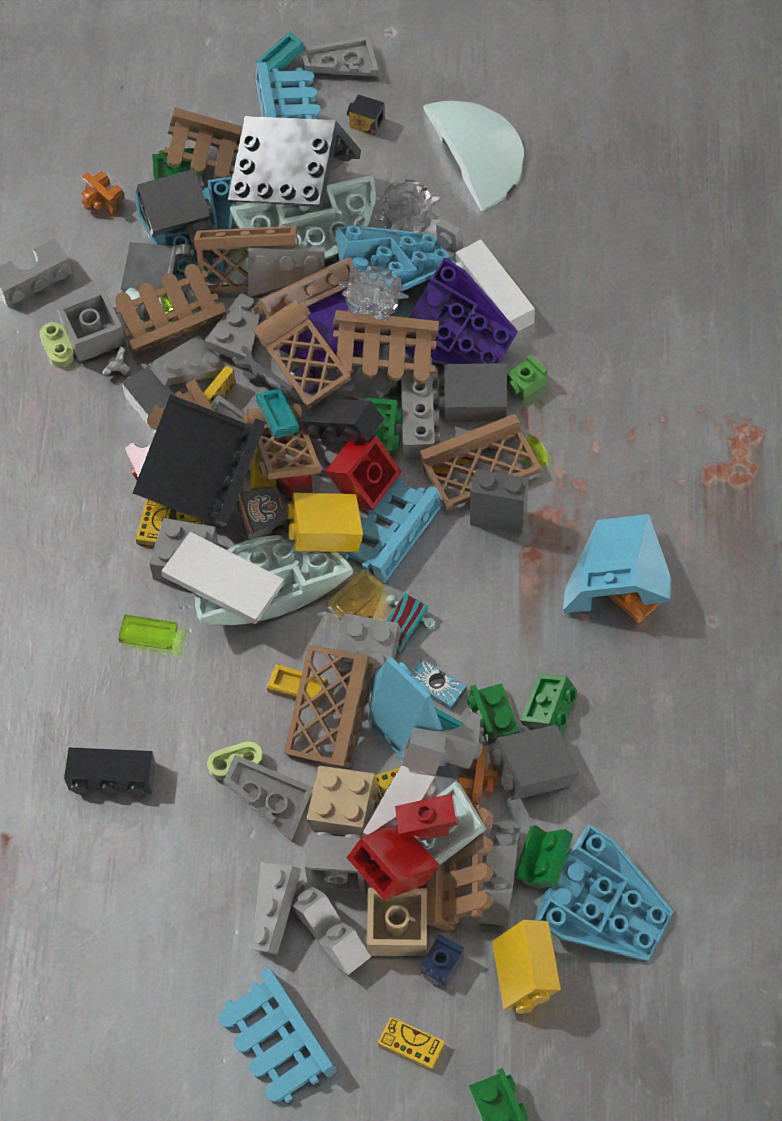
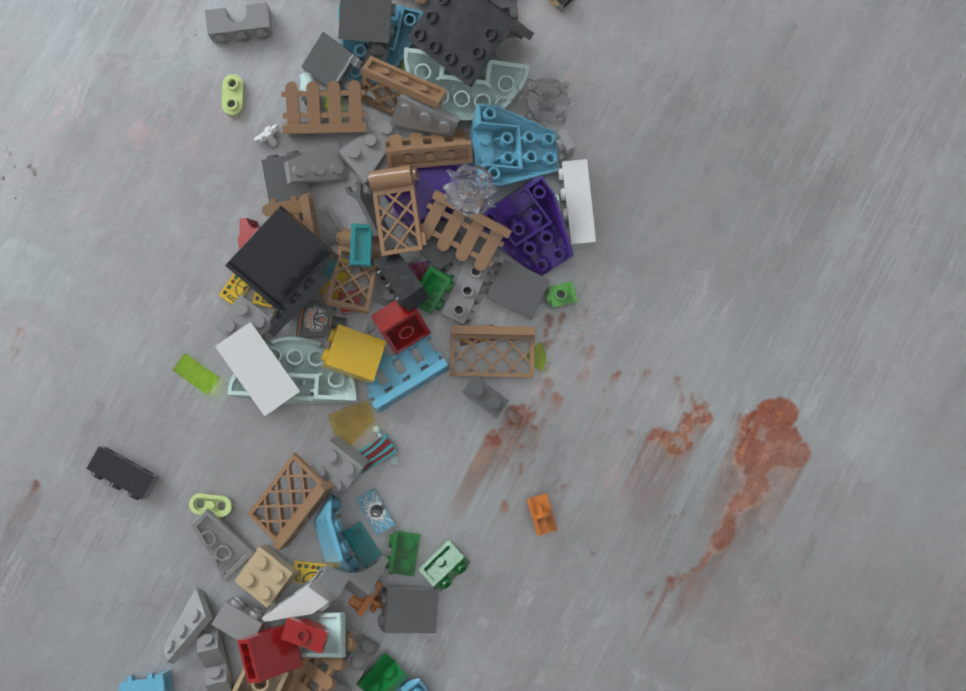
camera: 20 degrees right, 25 degrees up
light grey brick [57,290,126,362] -> none
yellow tile [203,366,236,405] -> none
yellow tile [267,664,328,706] -> none
light aqua brick [423,101,524,212] -> none
medium azure wedge [563,514,672,613] -> none

